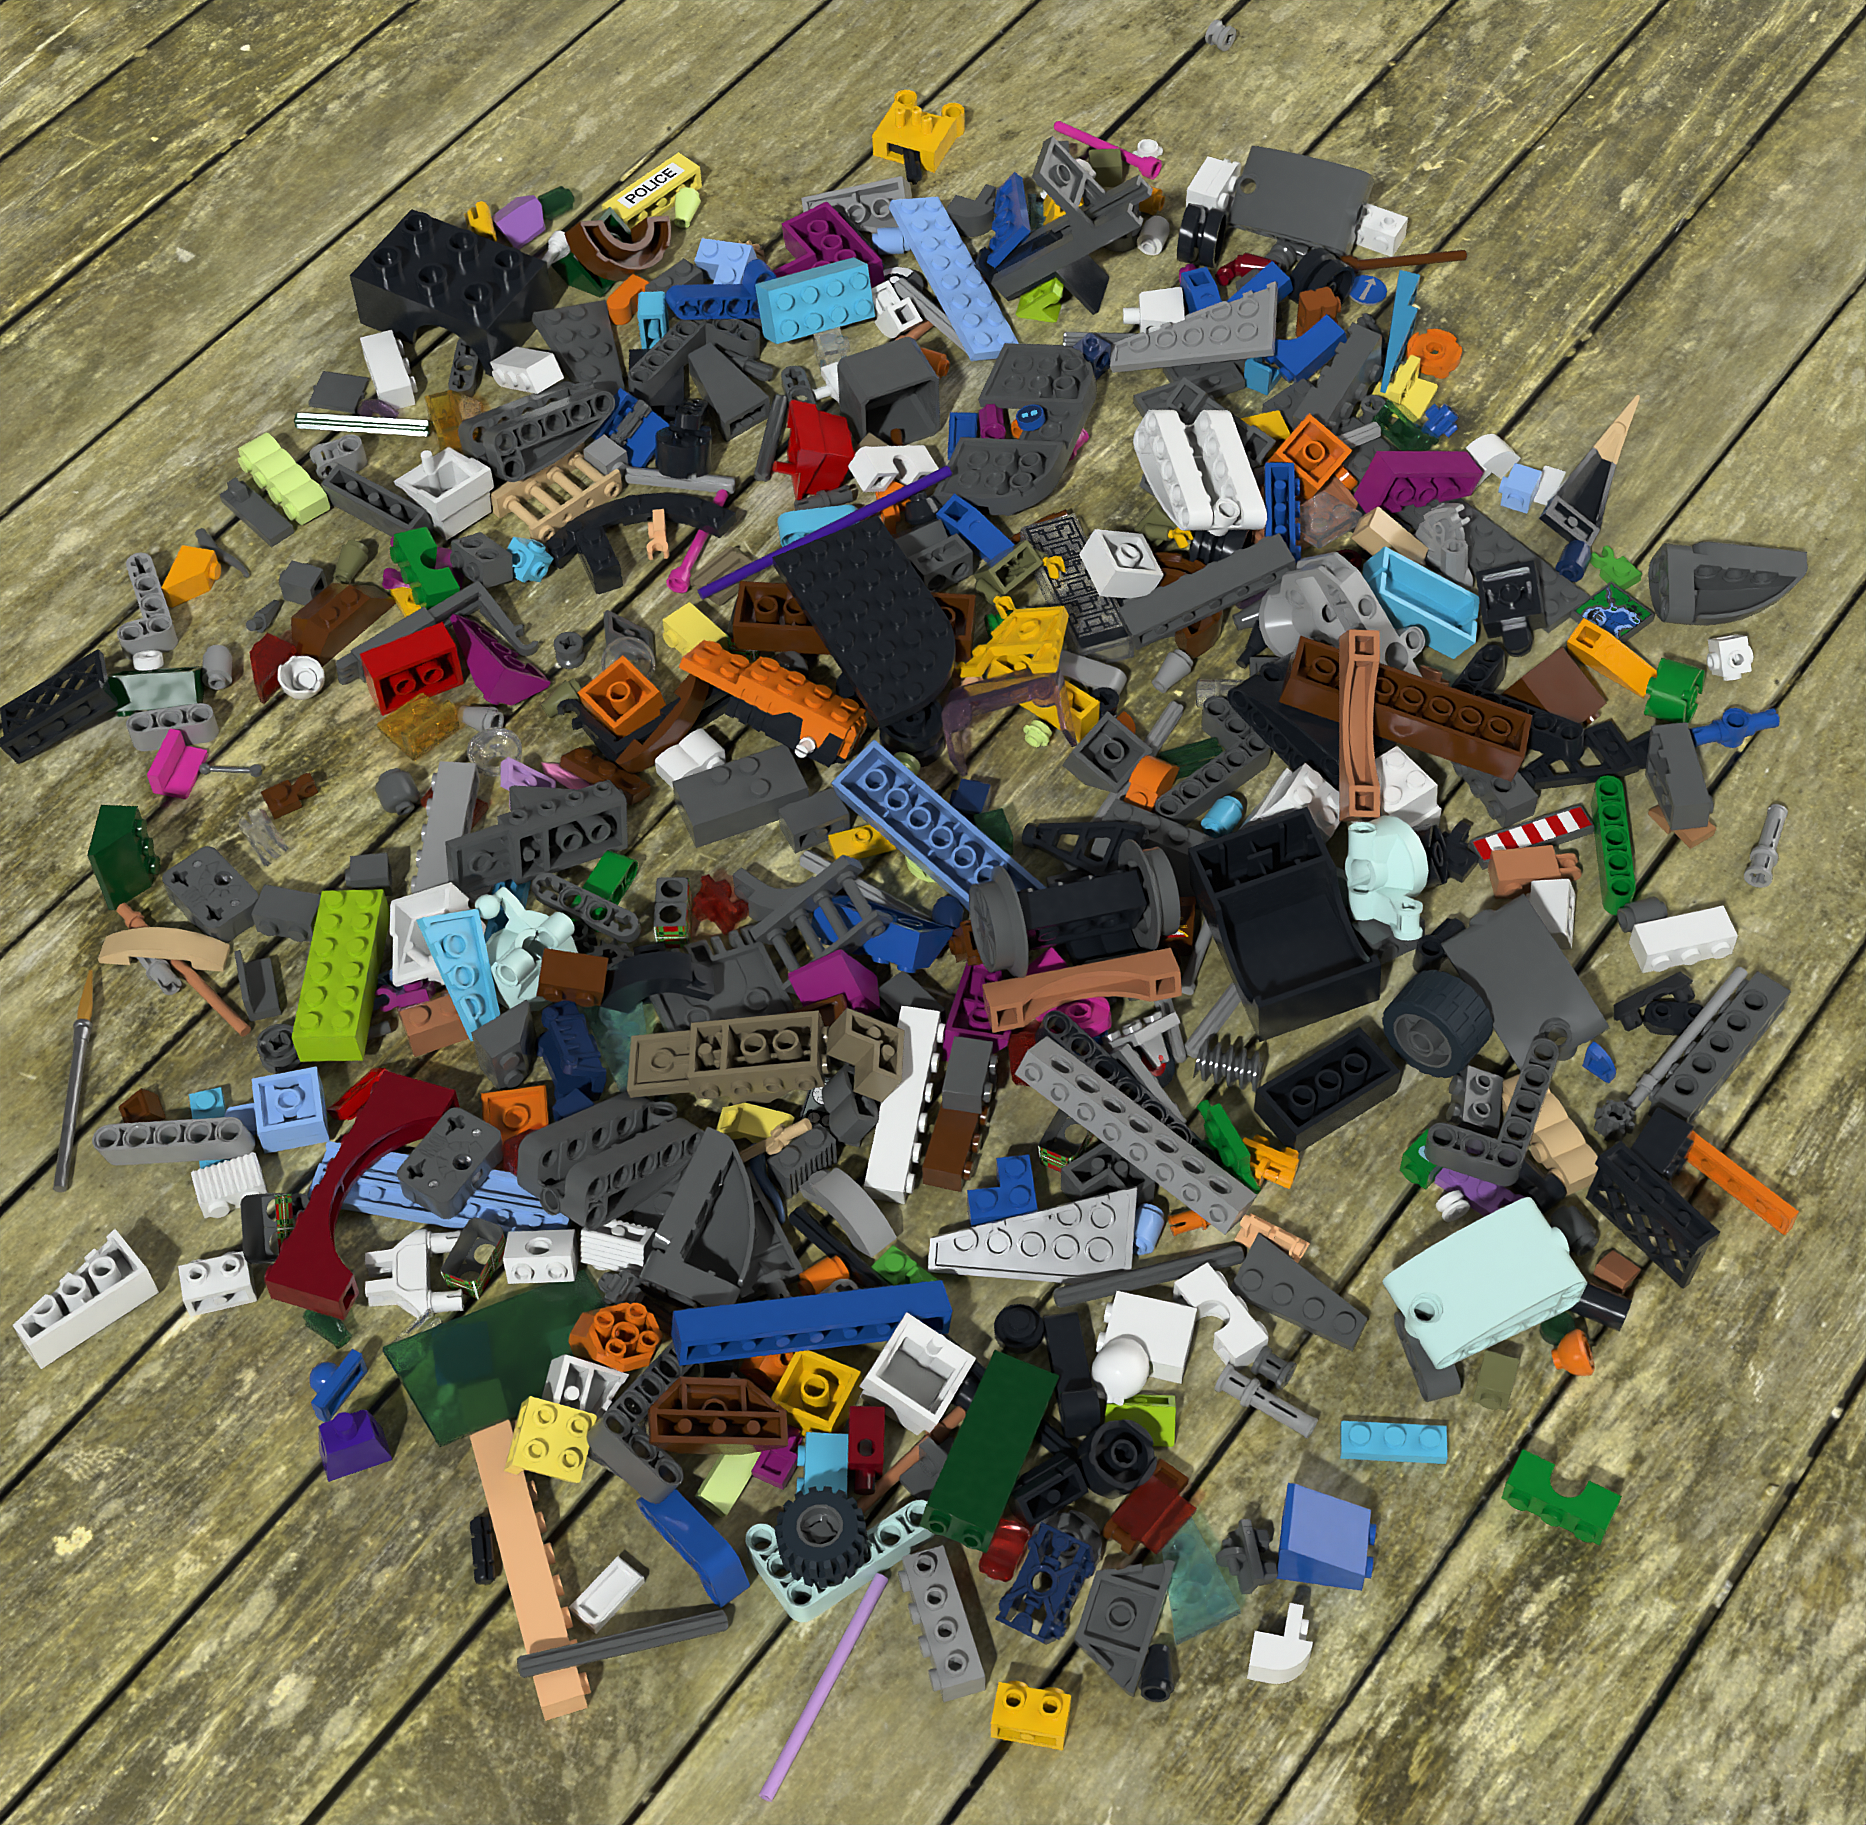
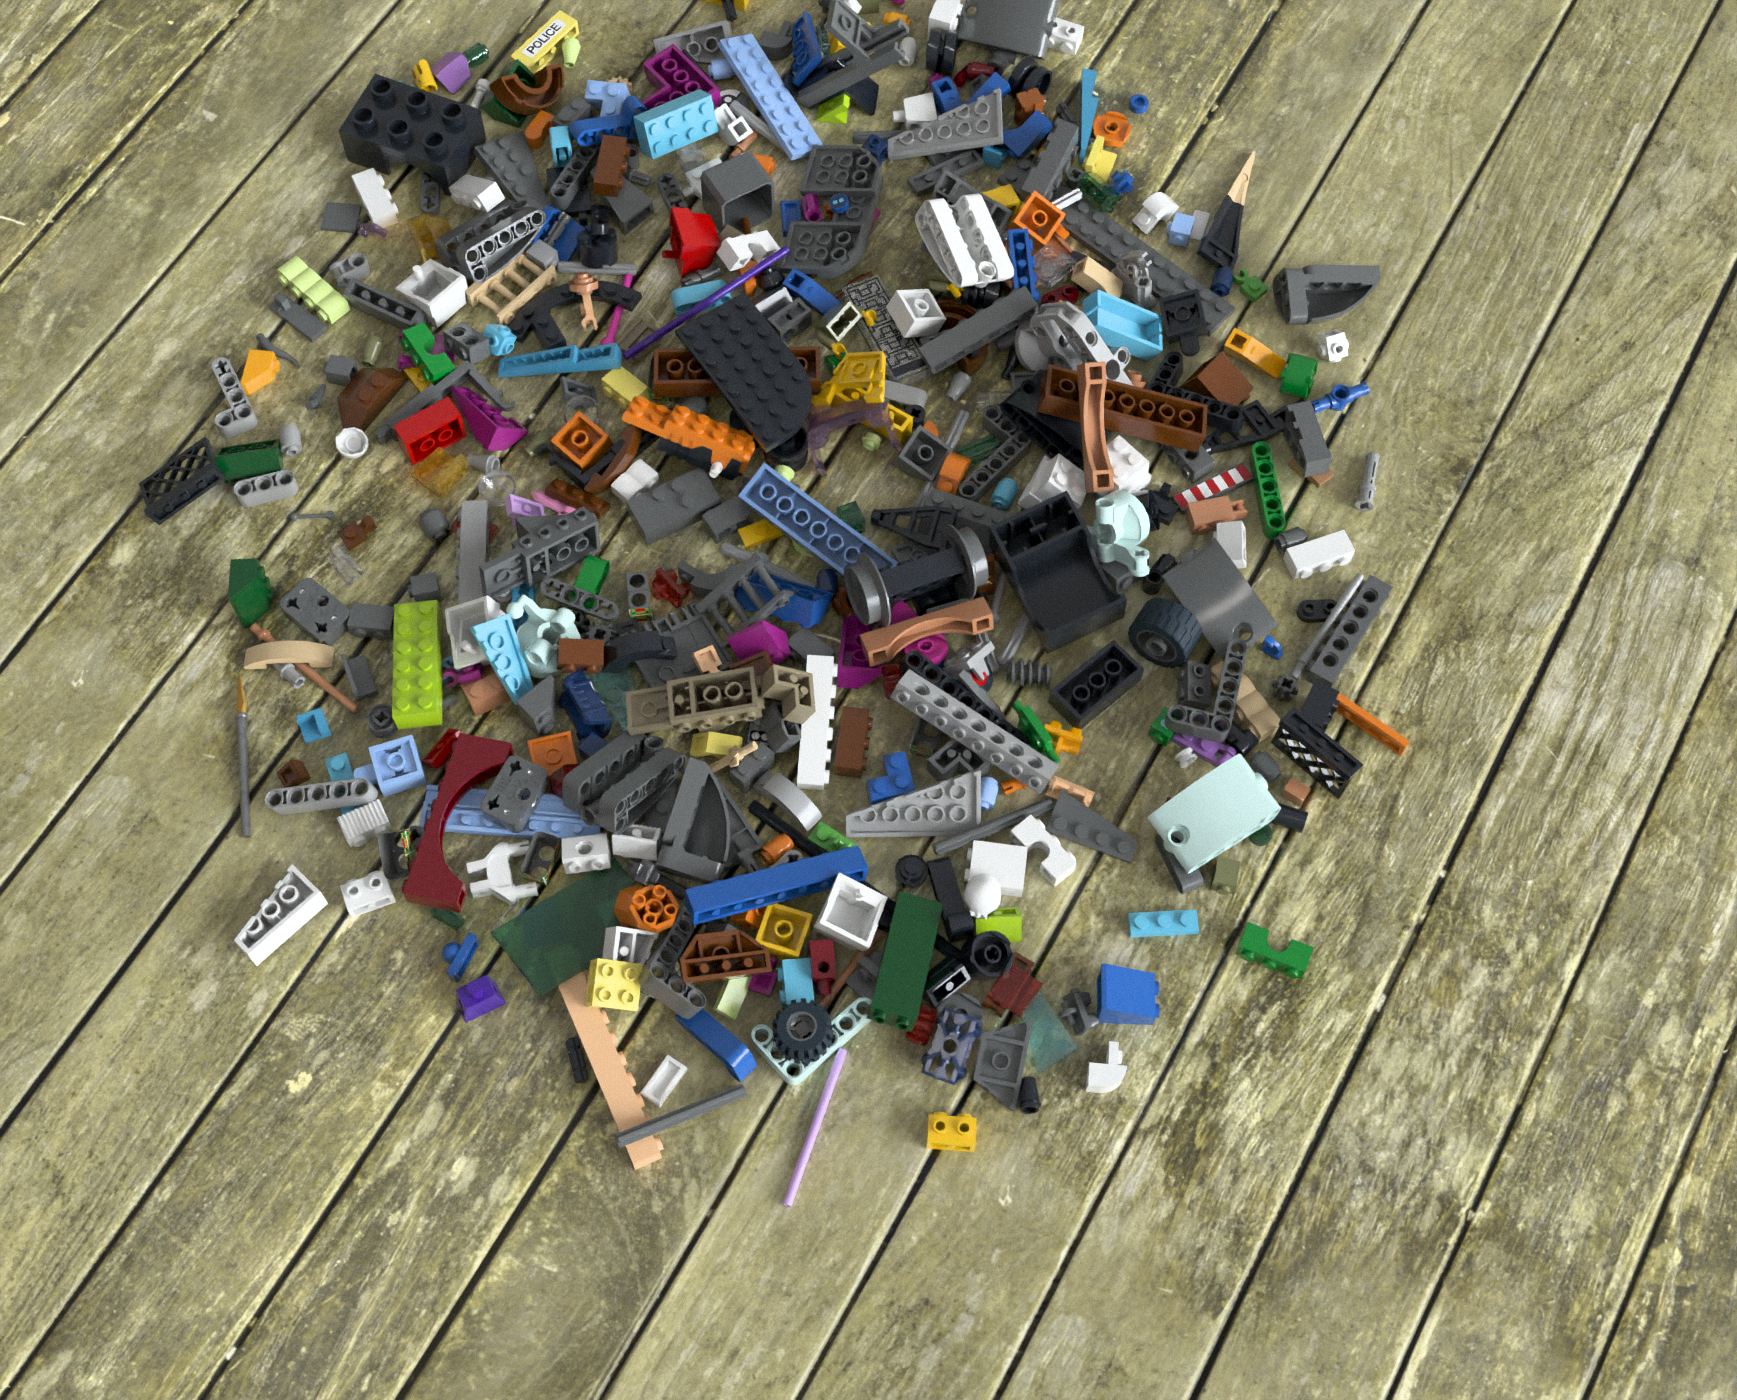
camera: 10 degrees left, 10 degrees up
white tile [132,650,164,670] -> none
dark pink panel [147,729,208,799] -> none
clear red slope [249,632,298,704] -> none
axle [294,412,431,437] -> none
dark grey wheel [553,632,585,669] -> none
medium blue animal [749,1143,785,1224] -> none
dark grey axle [754,394,788,482] -> none
light grey brick [898,1545,985,1703] -> none
dark grey brick [942,1036,998,1114] -> none
dark blue brick [949,778,991,831] -> none
light grey pin [1214,1363,1318,1439] -> none
dark grey bush [1251,1346,1297,1390] -> none
reddish brown piece [1339,250,1467,274] -> none
blue piece [1349,275,1387,306] -> none
magenta wedge [1353,451,1483,514] -> none
orange brick [1551,1328,1595,1376] -> none
tile [1570,581,1655,644] -> none
black piece [1613,972,1696,1032] -> none
none -> dark azure panel [296,708,331,744]
none -> dark azure slope [498,343,622,378]
none -> nougat plate [568,272,599,295]
none -> reddish brown brick [593,135,630,197]
none -> light nougat plate [692,645,722,675]
none -> blue tile [1129,94,1149,114]

